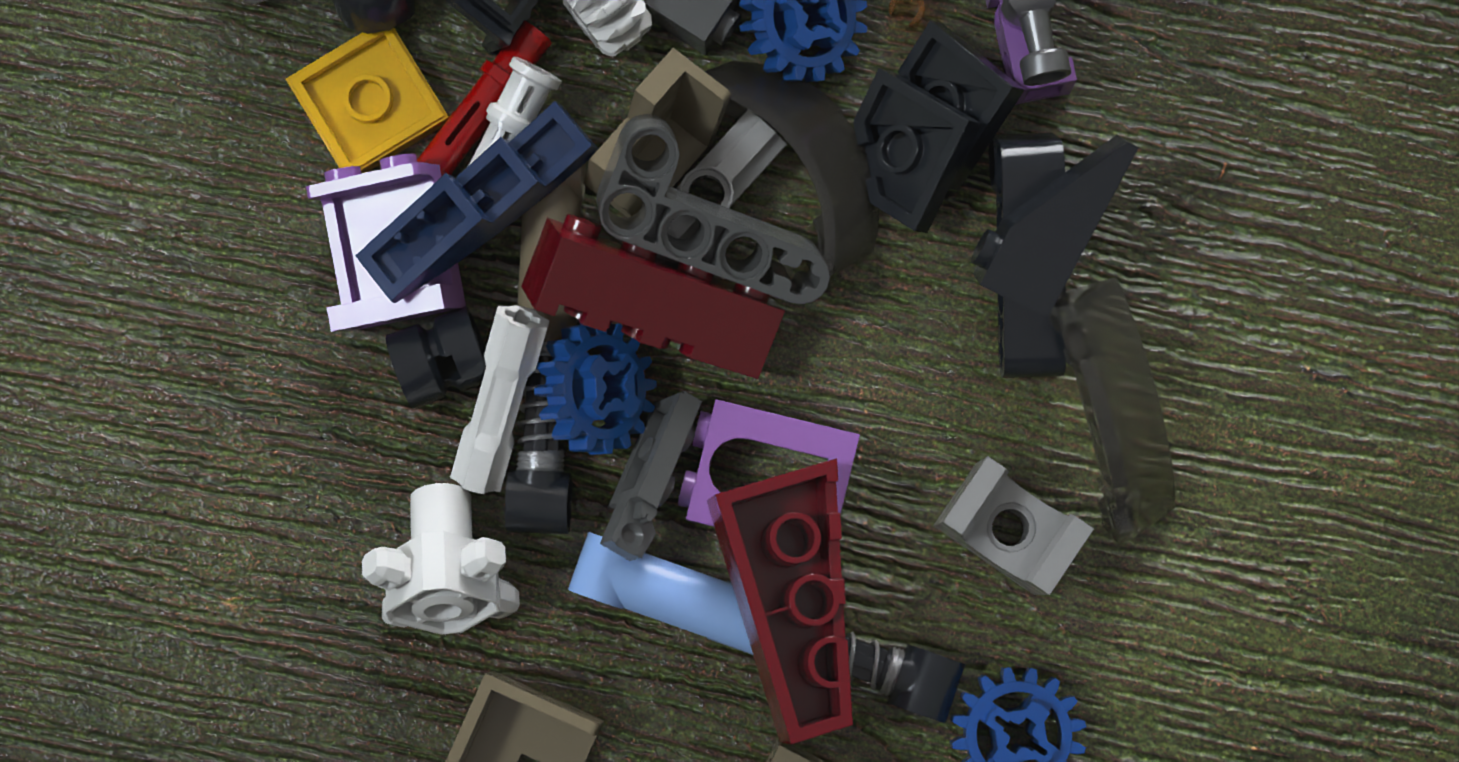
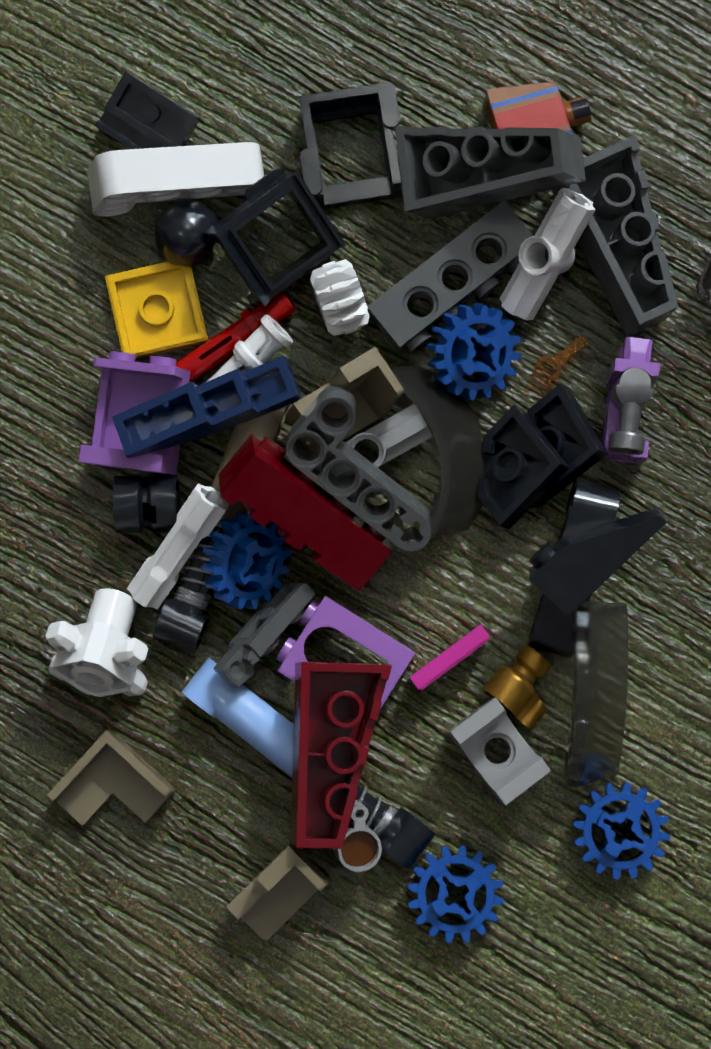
camera: 15 degrees right, 0 degrees up
none -> piece [333,800,382,872]
none -> dark pink tile [409,624,490,691]
none -> pearl gold piece [482,644,552,731]
none -> blue gear [572,782,670,880]

